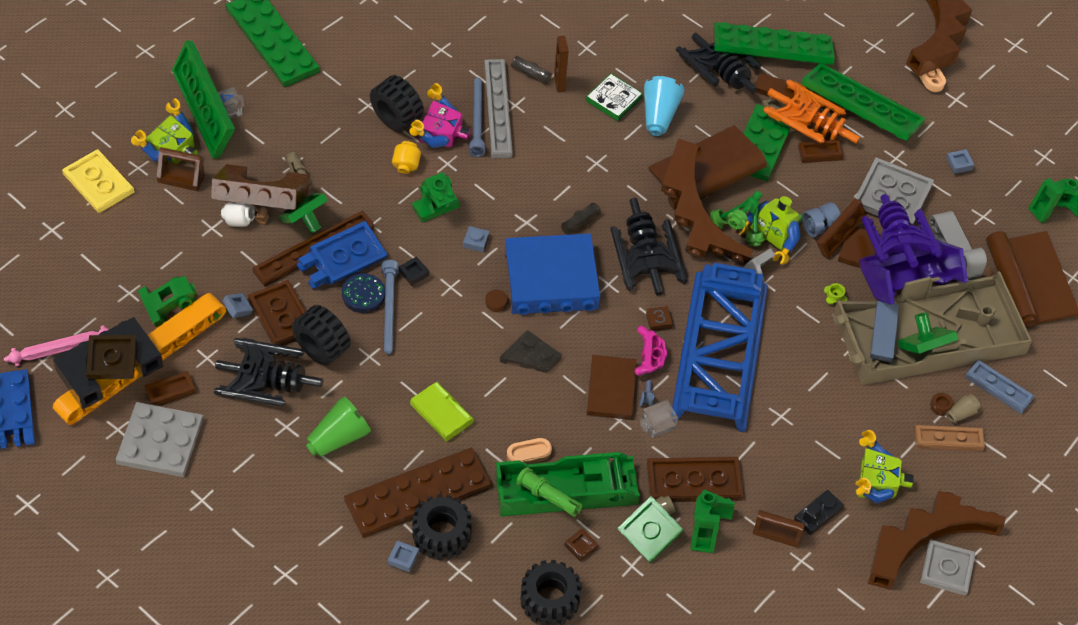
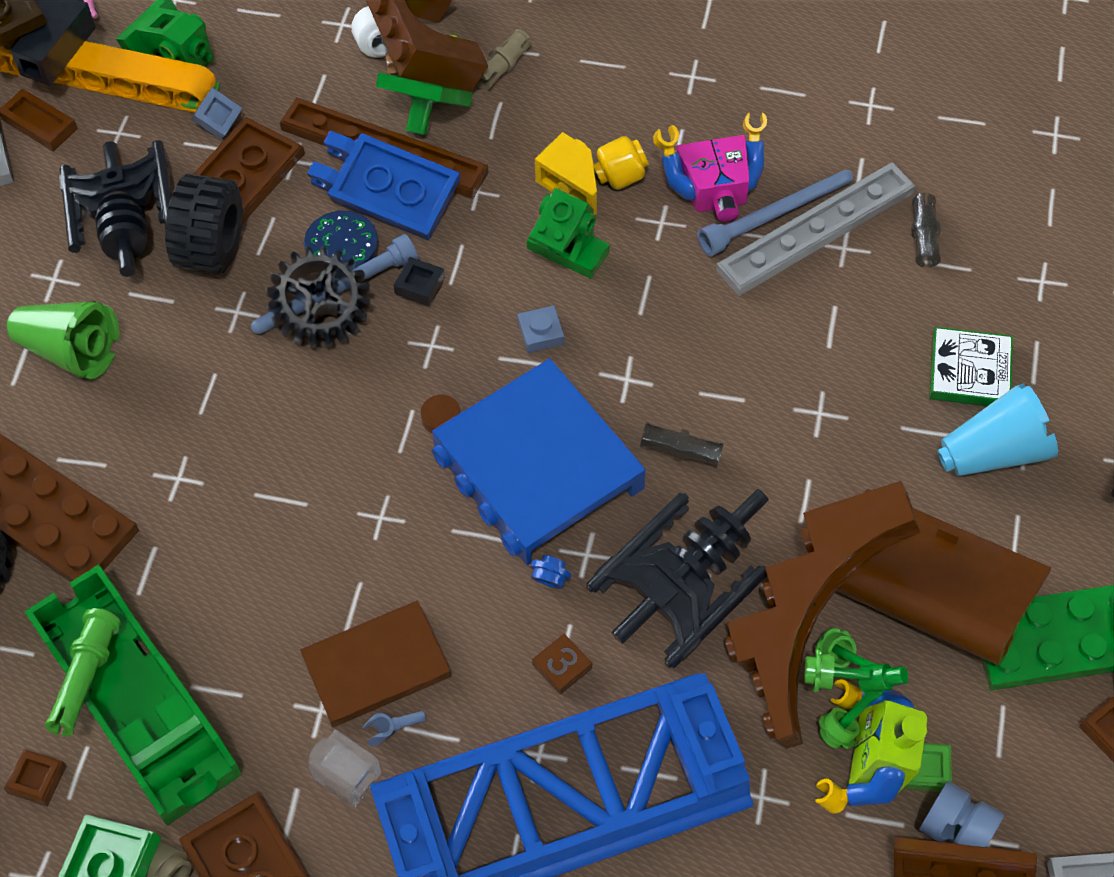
camera: 65 degrees right, 5 degrees up
black tyre [369,75,424,132] -> none
lime piece [410,382,474,442] -> none
clear smoke wing [500,330,562,373] -> none
light nougat tile [507,438,552,464] -> none
reddish brown tile [554,36,569,93] -> none
dark pink piece [635,326,668,376] -> none
light grey tile [743,248,775,281] -> none
none -> black gear [266,246,371,349]
none -> blue plate [530,555,572,589]
none -> yellow slope [535,132,597,215]

